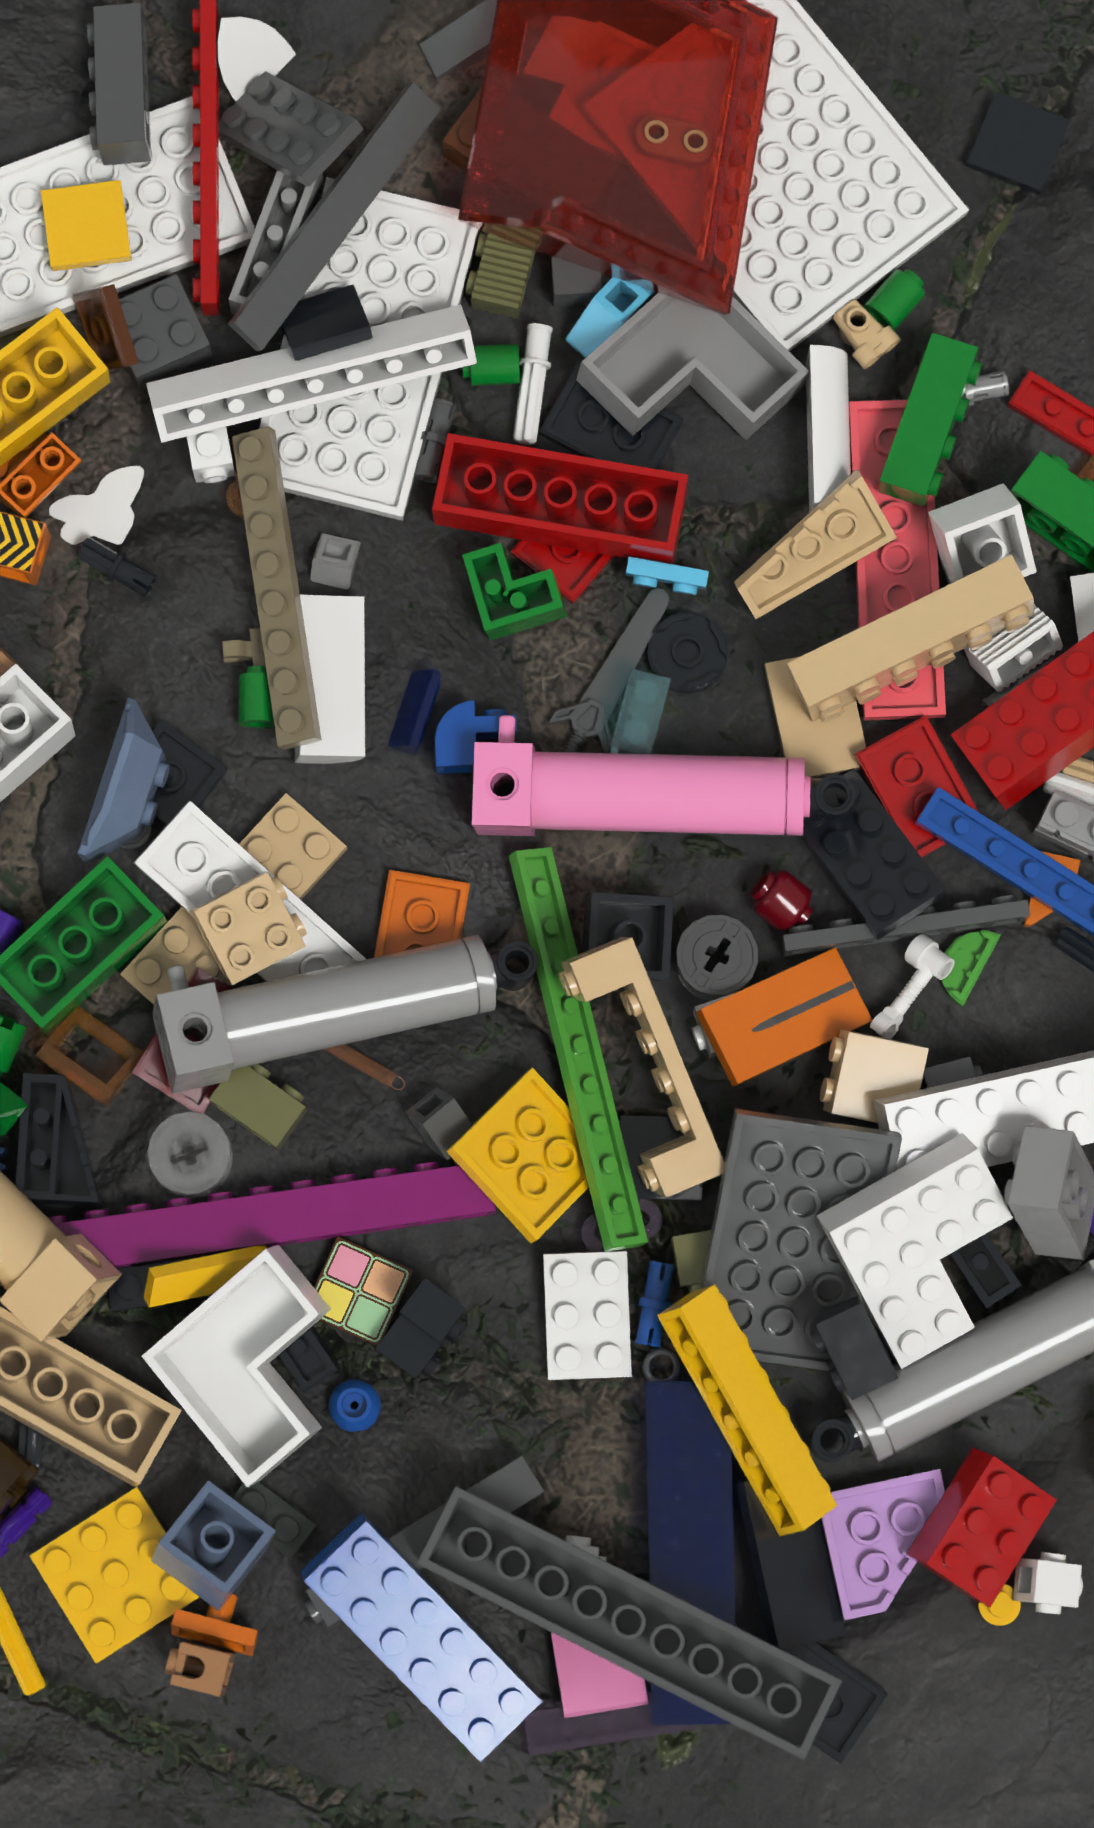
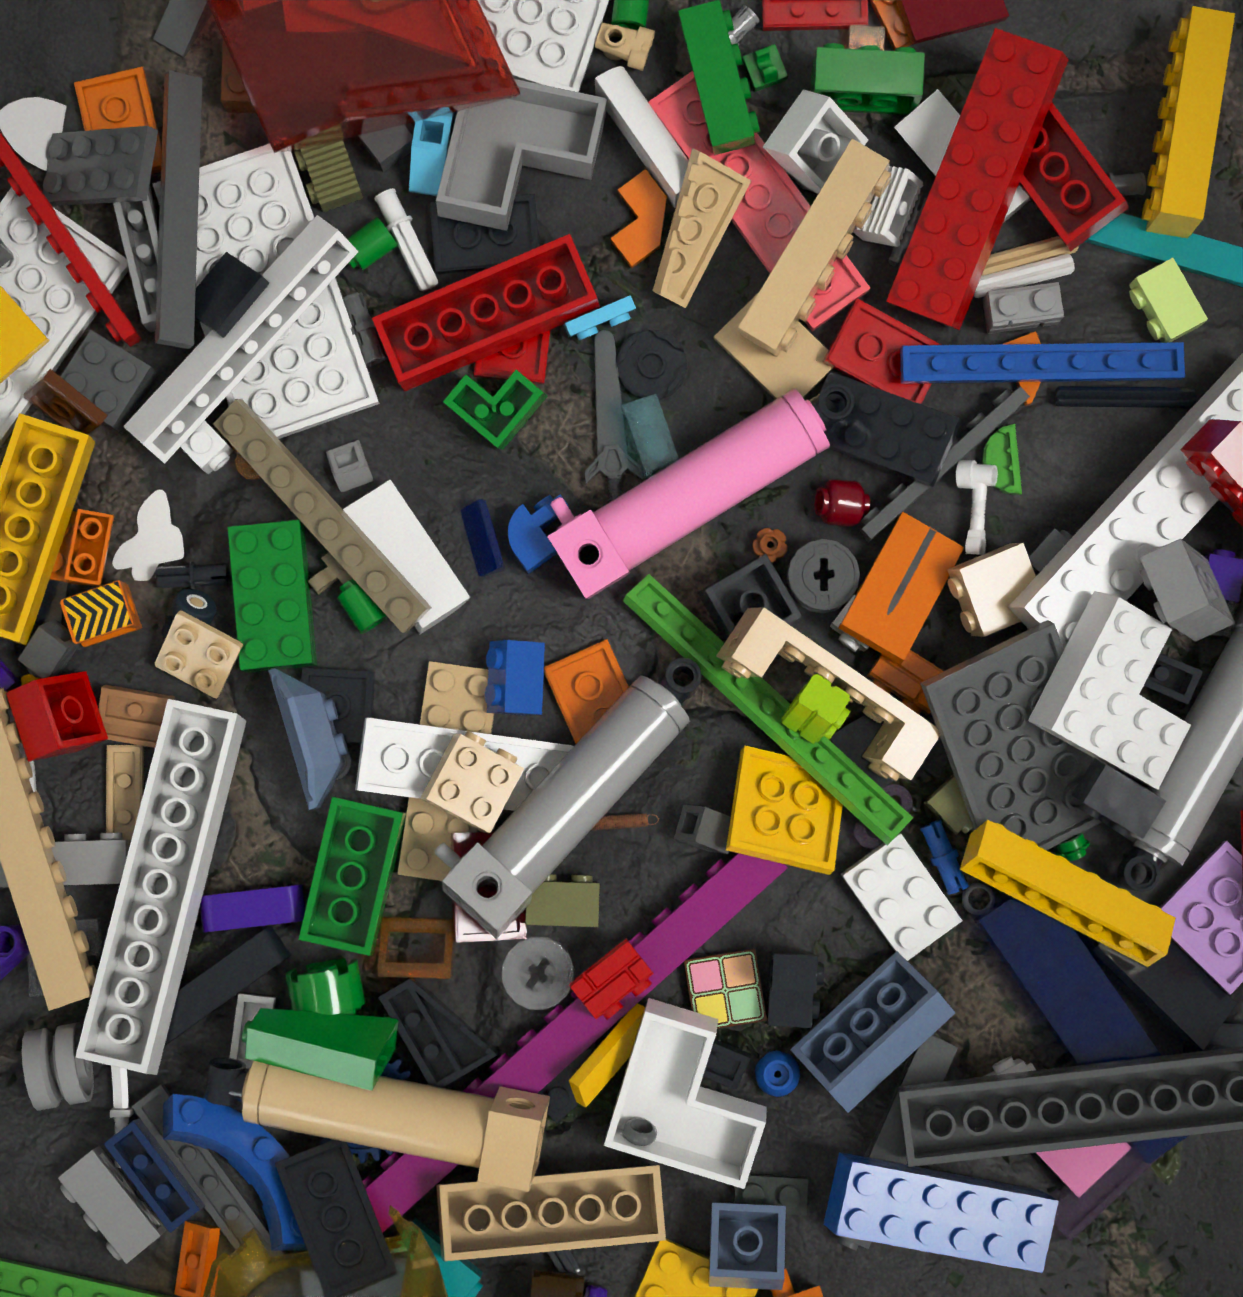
camera: 30 degrees left, 5 degrees up
none -> orange tile [74,67,162,174]
none -> tan plate [155,589,243,698]
none -> green brick [228,520,317,673]
none -> blue brick [485,640,545,716]
none -> red brick [569,938,654,1020]
none -> orange tile [610,169,667,269]
none -> dark grey piece [623,1118,657,1146]
none -> green tile [742,44,788,92]
none -> dark orange plate [752,528,788,563]
none -> lime brick [781,673,851,744]
none -> sand blue brick [790,951,955,1113]
none -> orange brick [867,650,944,715]
none -> green plate [1056,833,1090,861]

